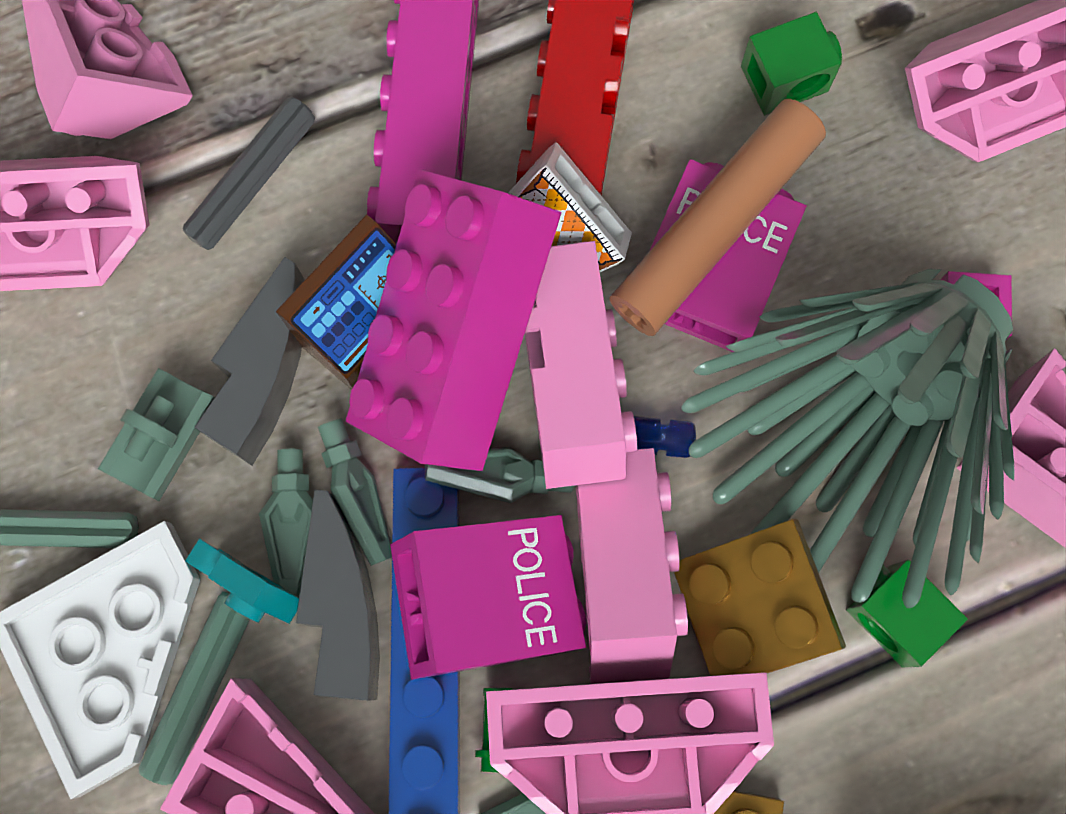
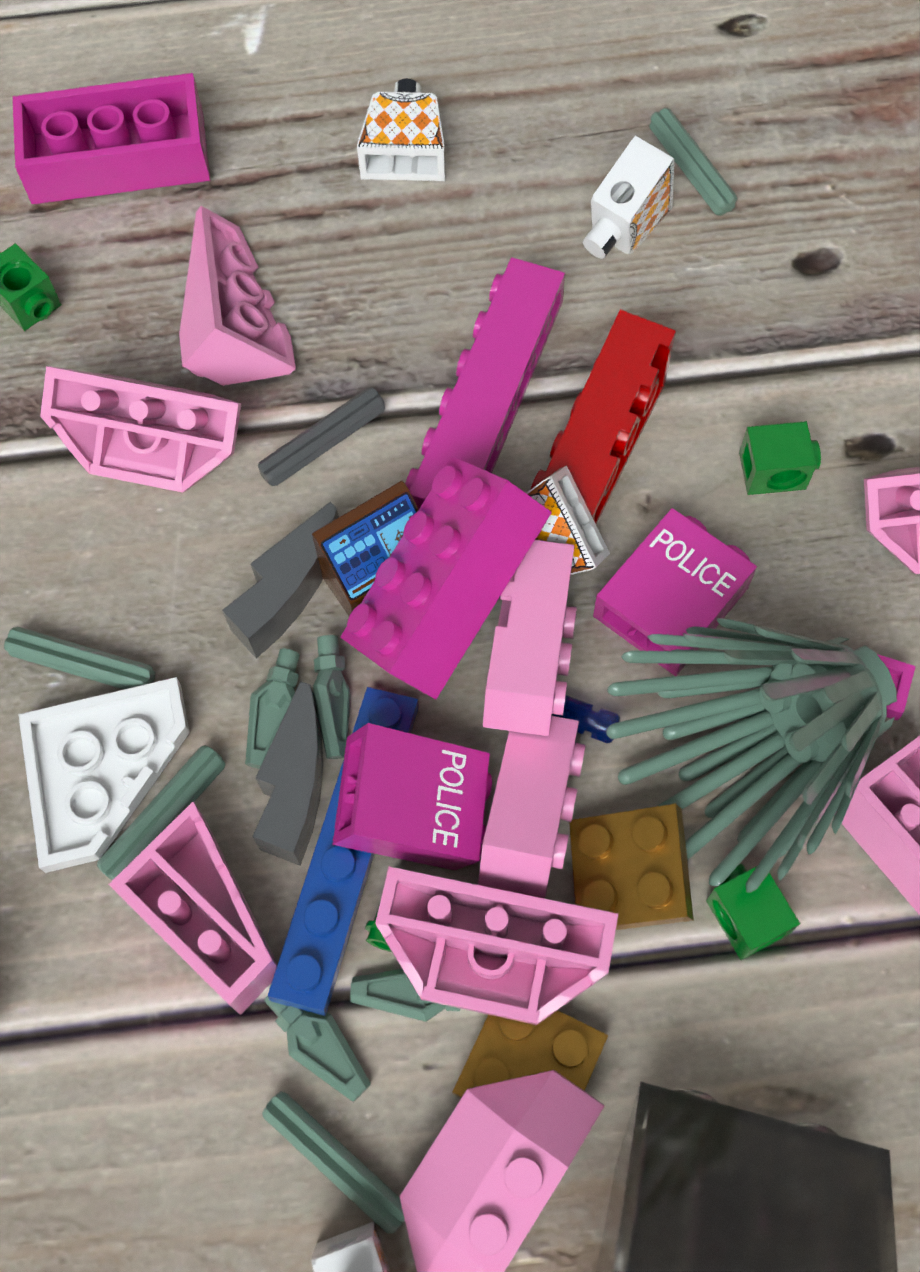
camera: 15 degrees right, 10 degrees down
sand green hips [98,368,215,501] -> none
teal plate [185,539,299,624] -> none
sand green piece [425,447,574,503] -> none
nougat piece [609,99,826,336] -> none

